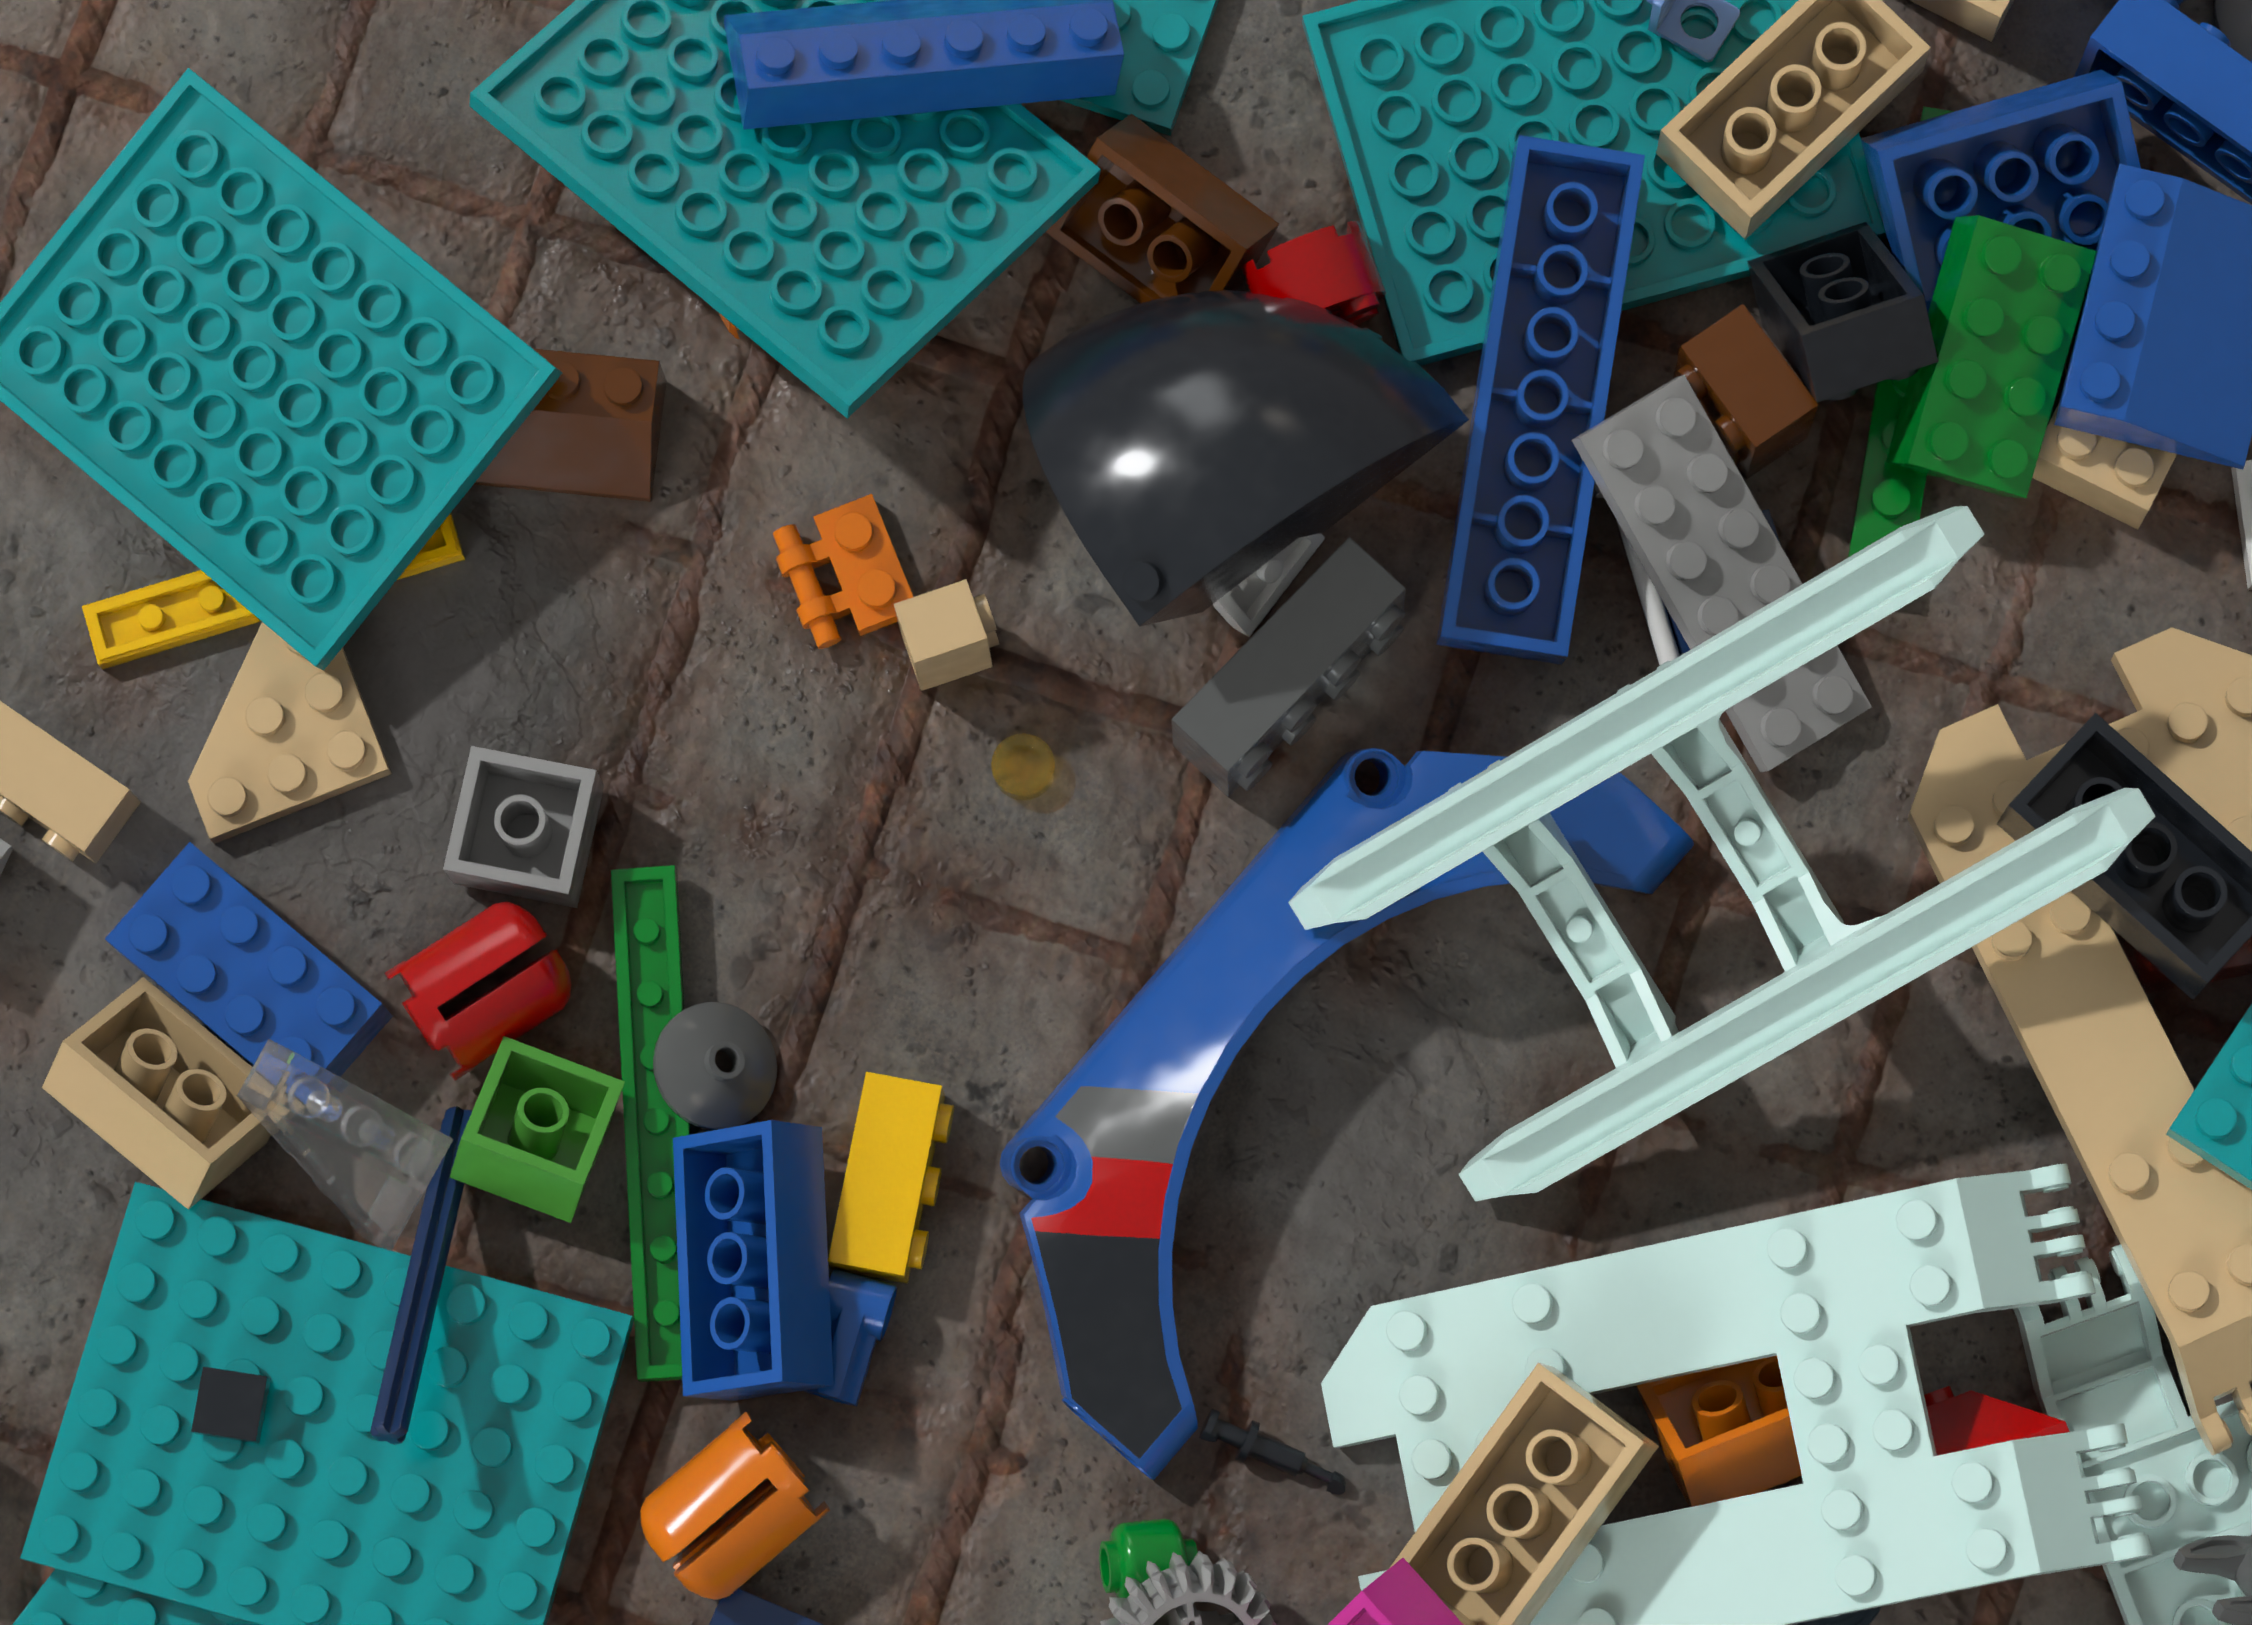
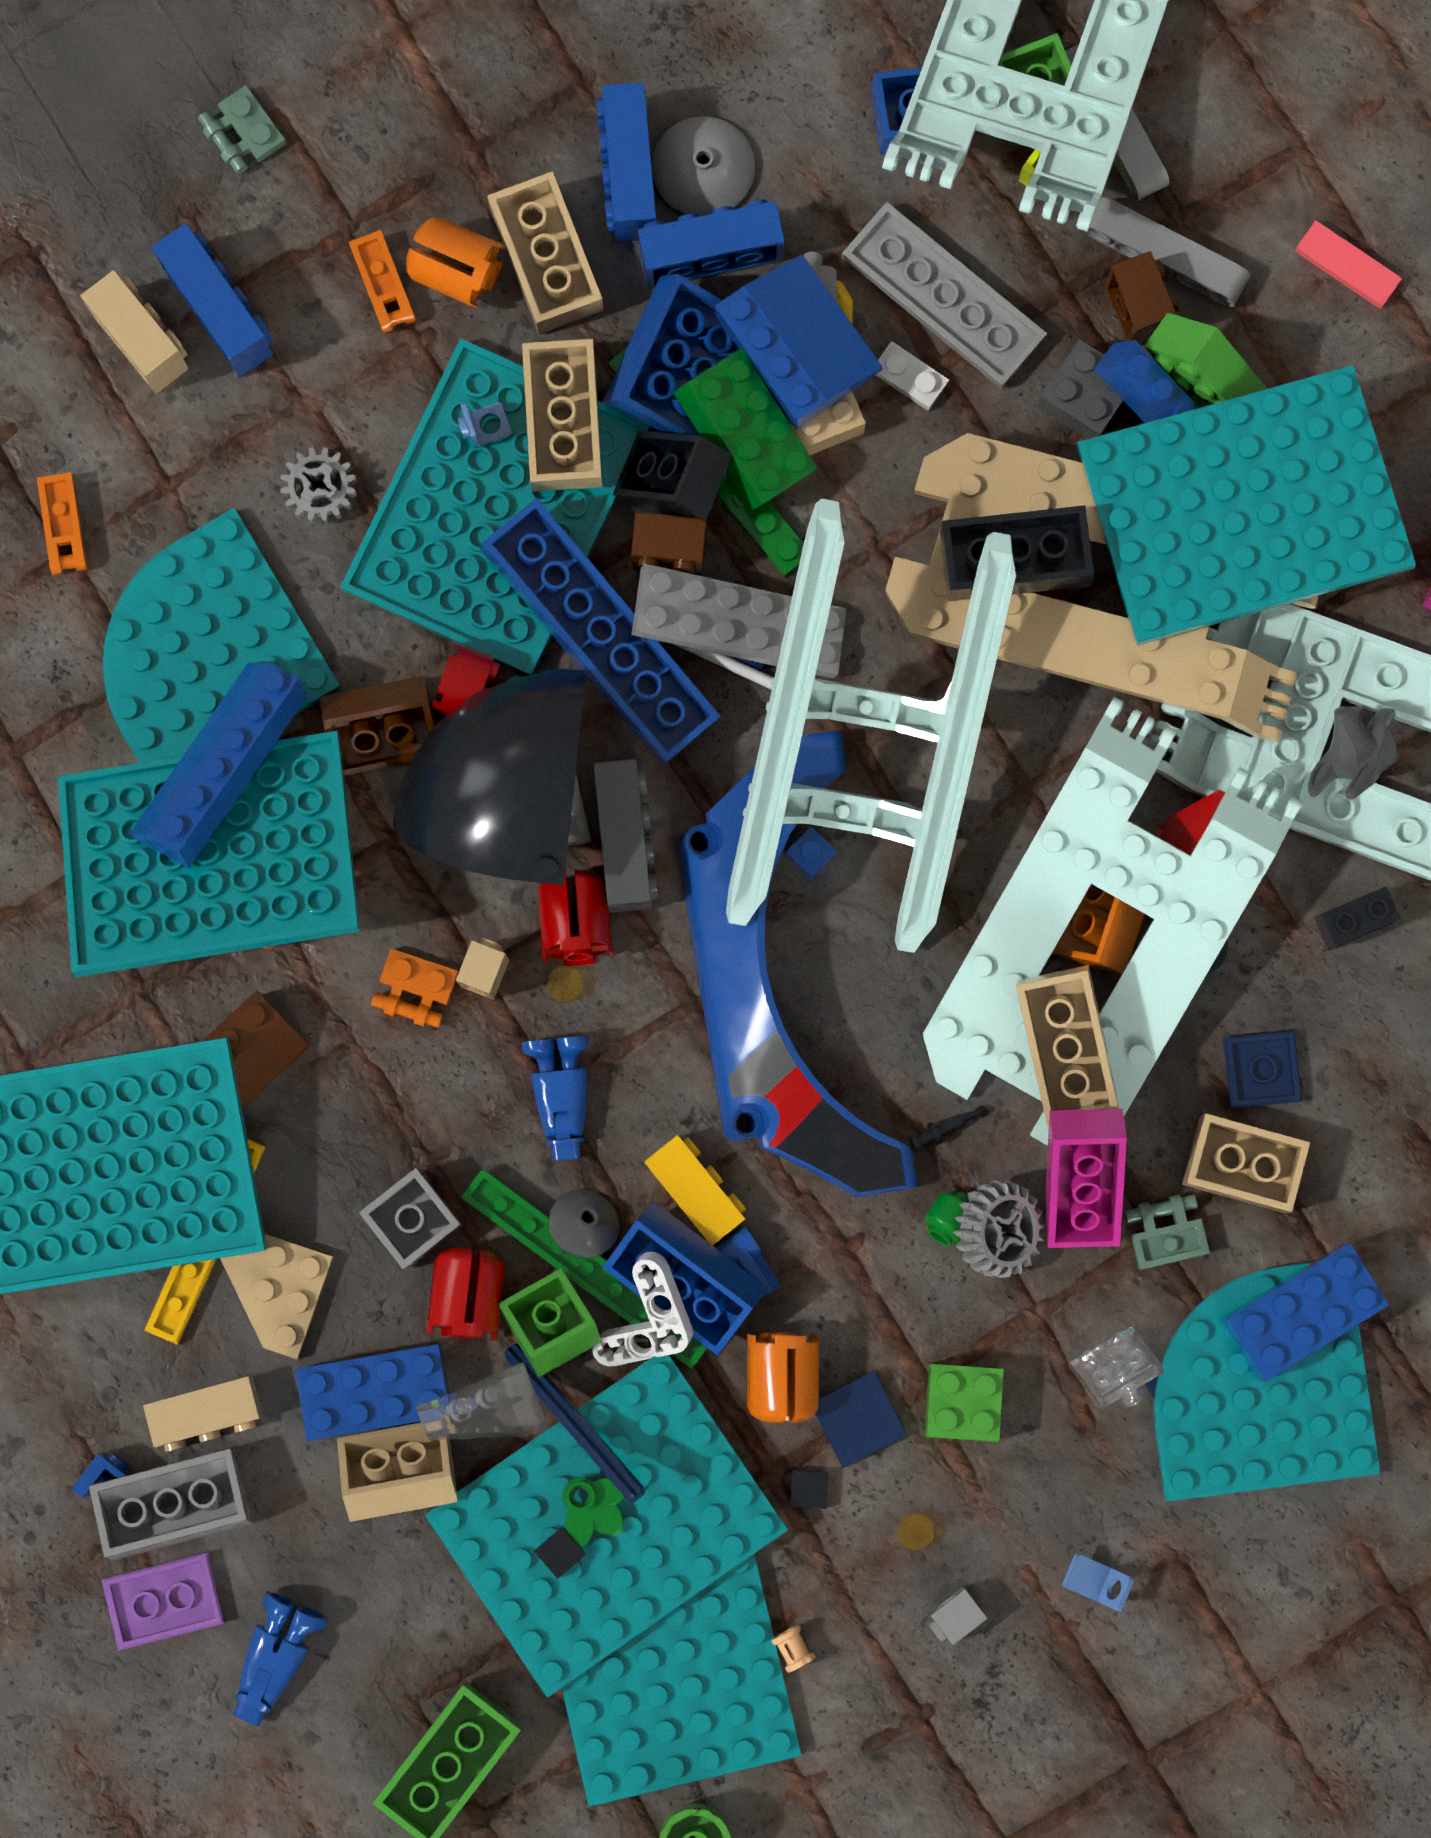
camera: 55 degrees left, 5 degrees up
none -> blue piece [521,1036,589,1161]
none -> red cylinder [538,869,613,966]
none -> green plate [562,1477,625,1547]
none -> white beam [592,1252,693,1366]
none -> blue brick [785,827,837,882]

